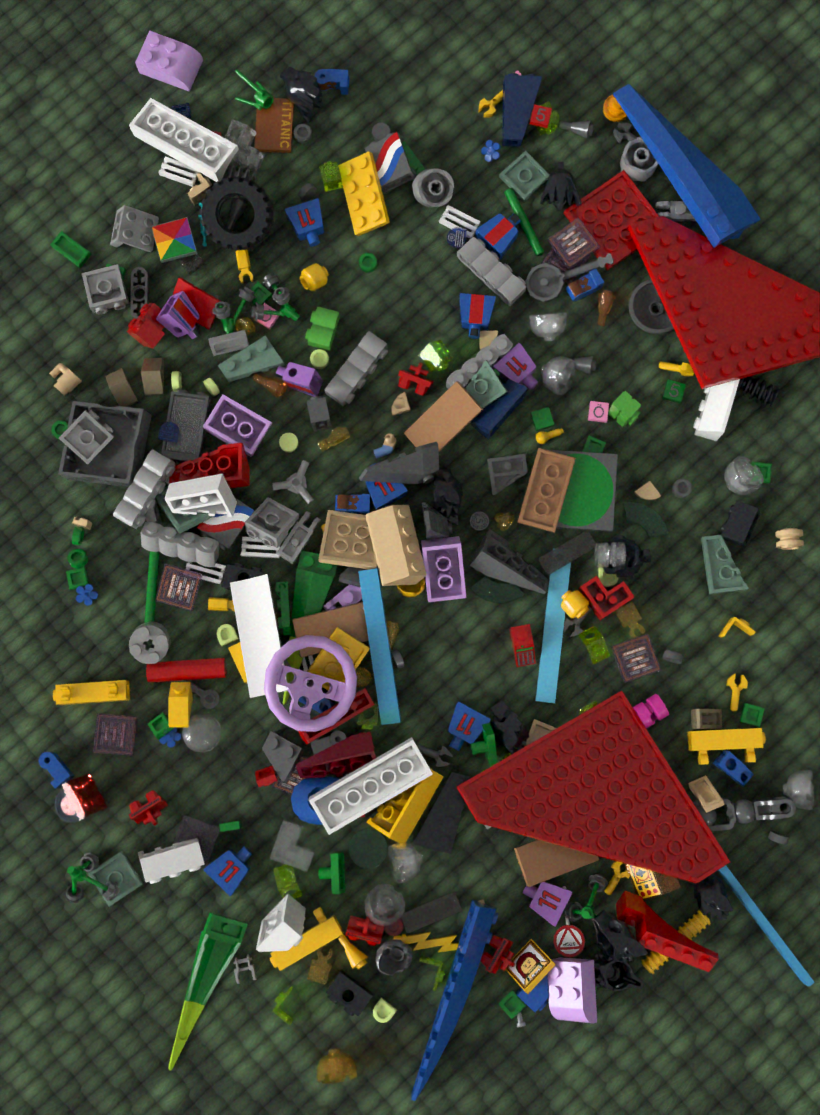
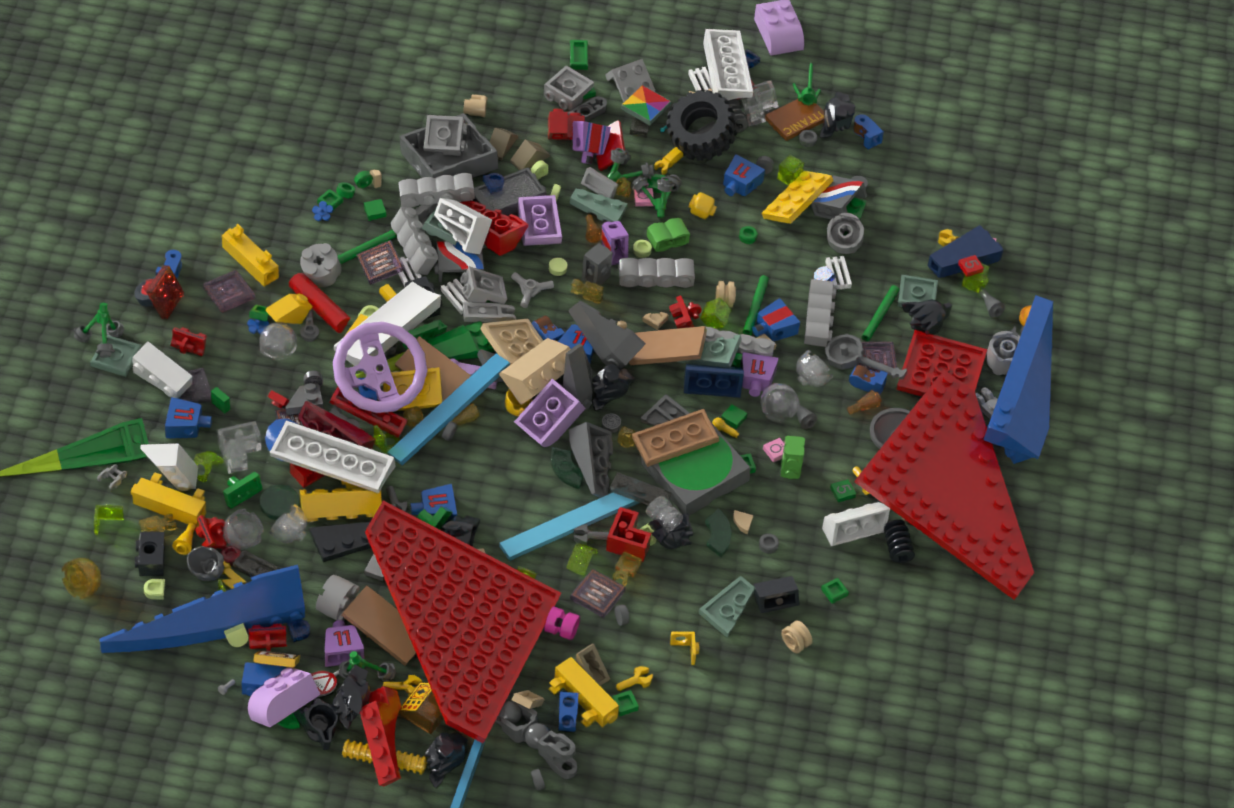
camera: 45 degrees right, 30 degrees down
torso [475,213,521,260] -> none
blue plant [481,140,501,162] -> none
green tile [498,990,527,1020] -> none
red slope [509,624,536,667] -> none
tile [548,217,600,270] -> none
yellow head [561,590,589,619] -> none
clear cylinder [724,456,764,495] -> none
clear cylinder [783,770,814,810] -> none
none -> yellowish green tile [224,623,248,647]
none -> clear blue tile [287,619,310,642]
none -> dark grey tile [303,371,323,386]
none -> light grey brick [316,575,360,621]
none -> green tile [364,199,386,221]
none -> tan wheel [716,281,736,308]
none -> green piece [743,275,769,336]

